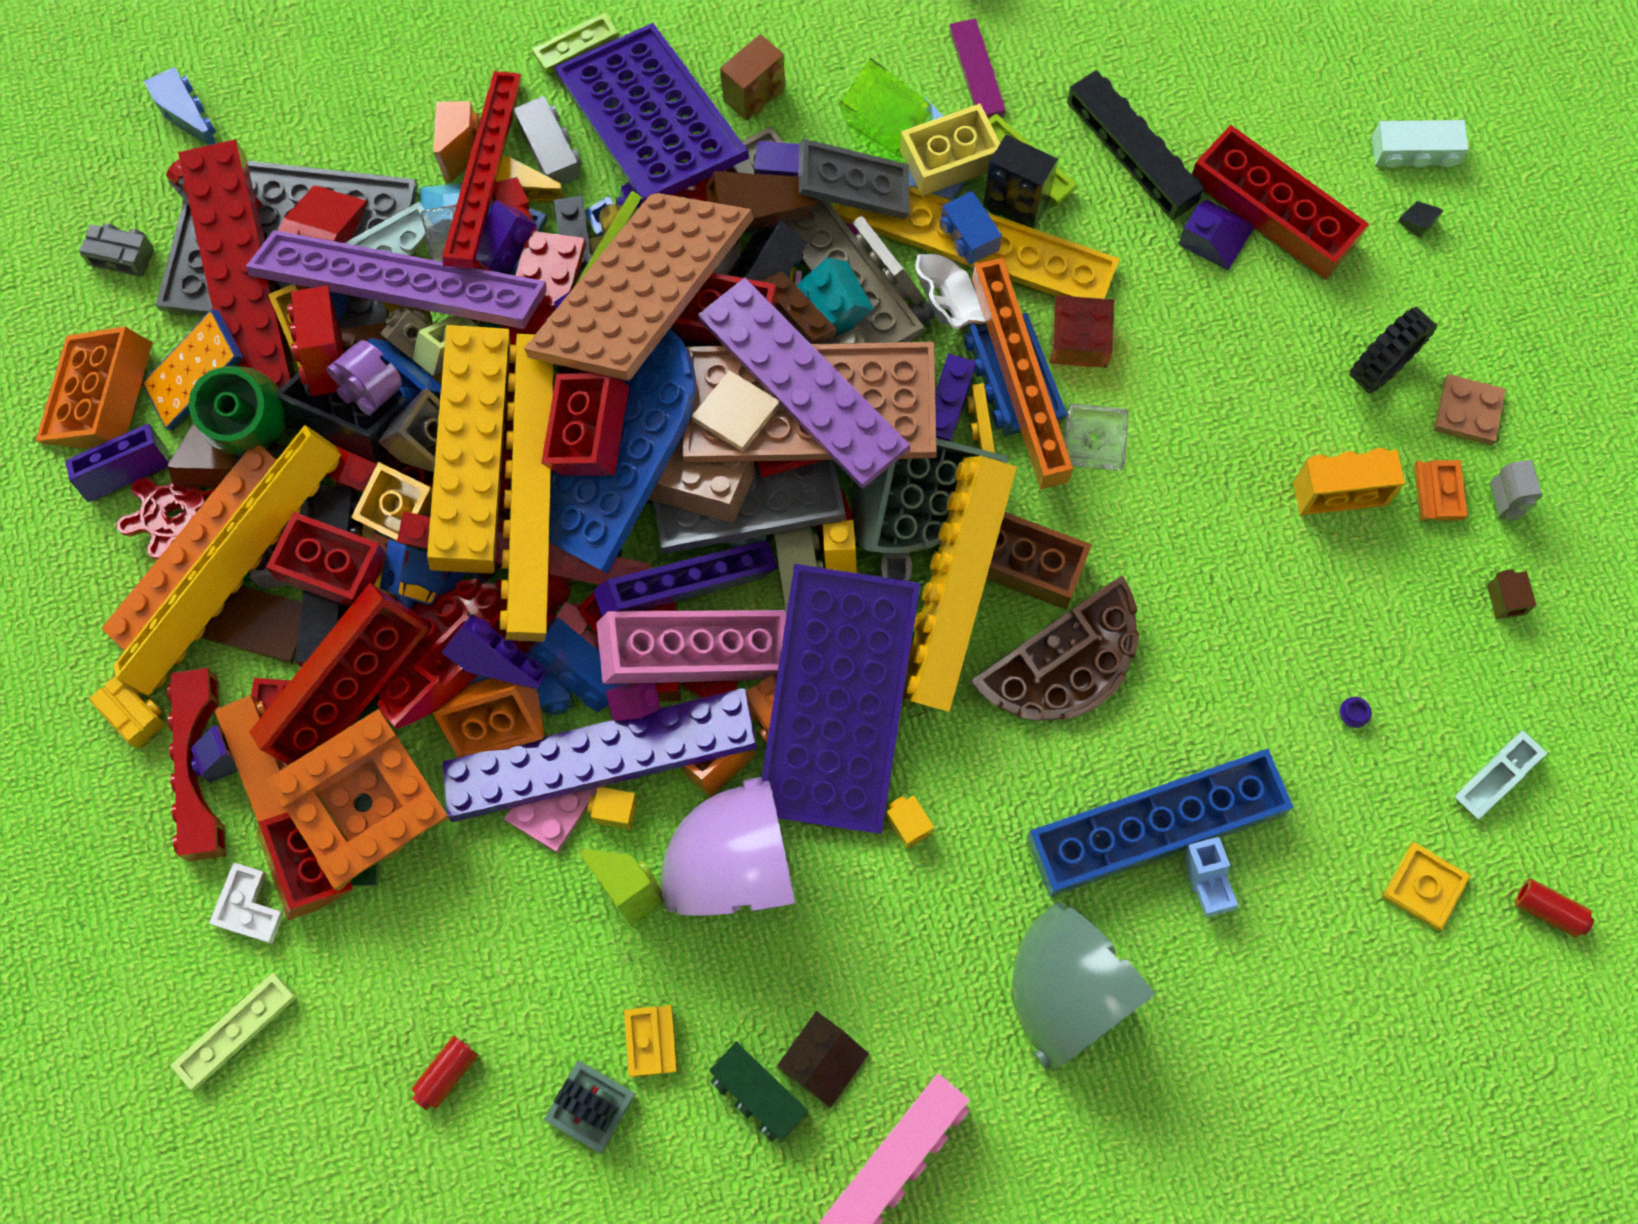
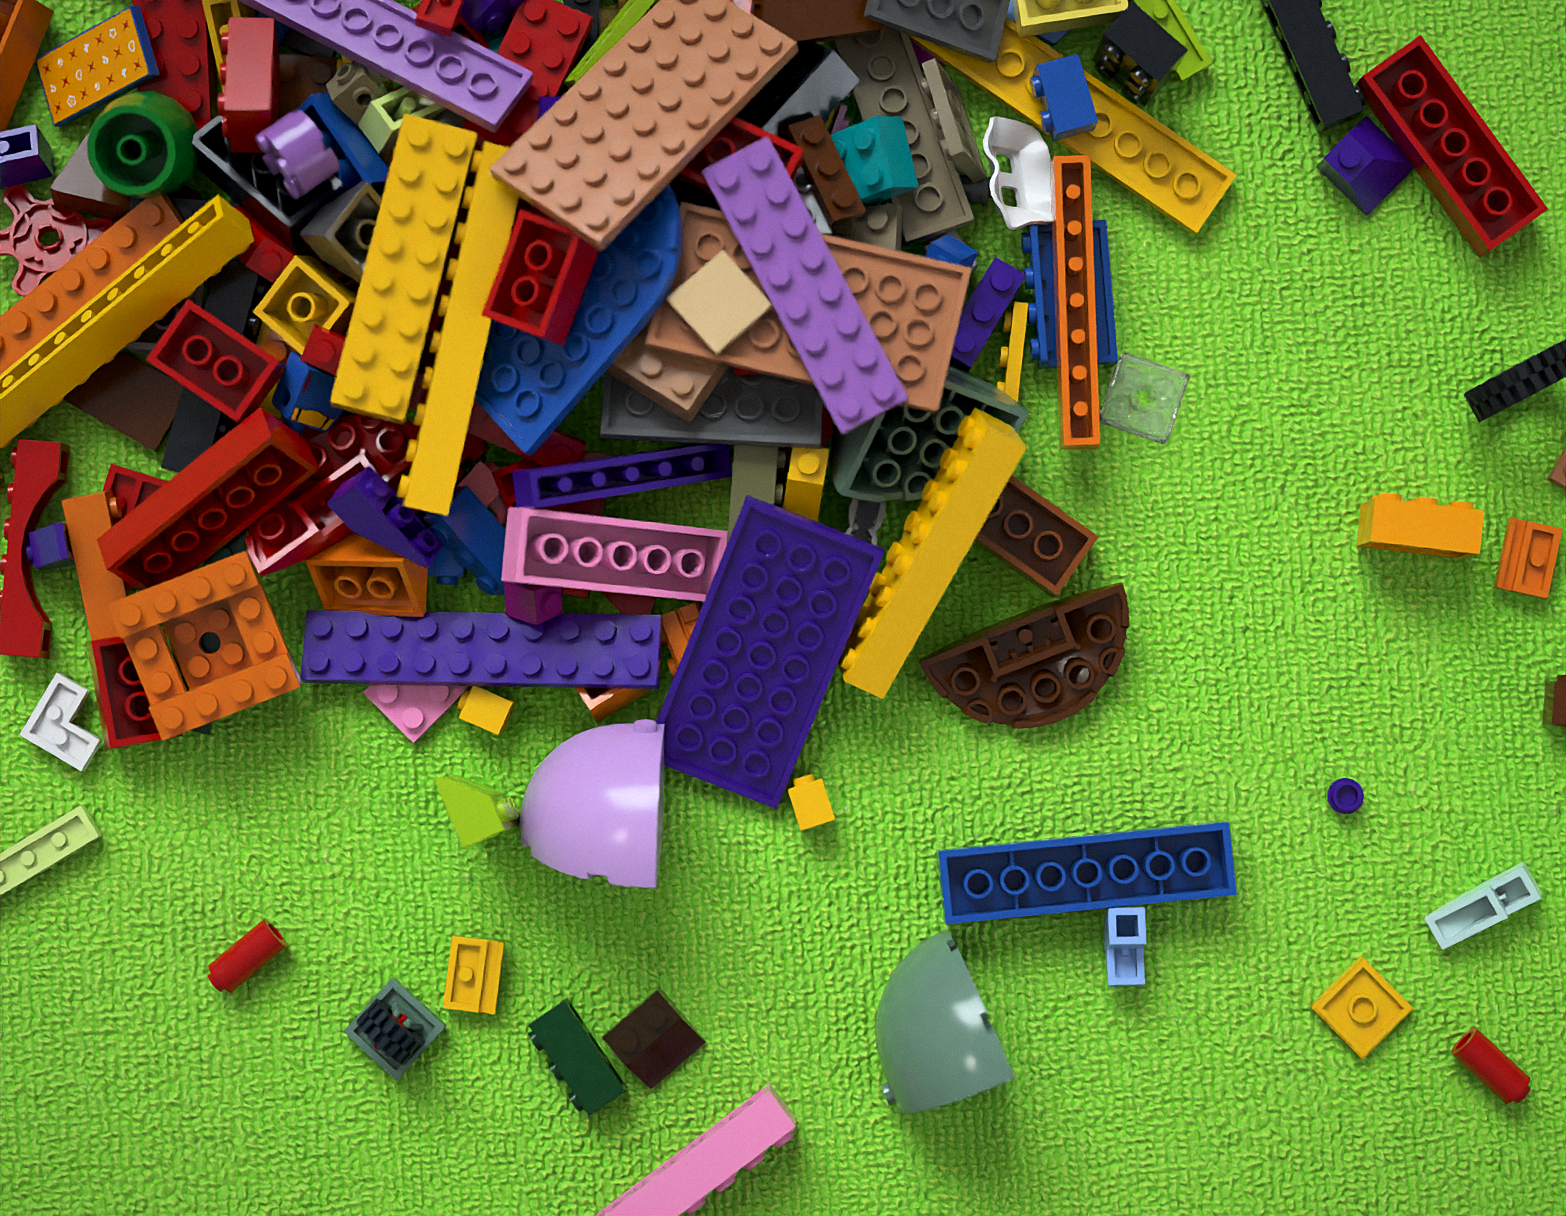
camera: 15 degrees right, 15 degrees up
clear red brick [1049,295,1114,368] -> none

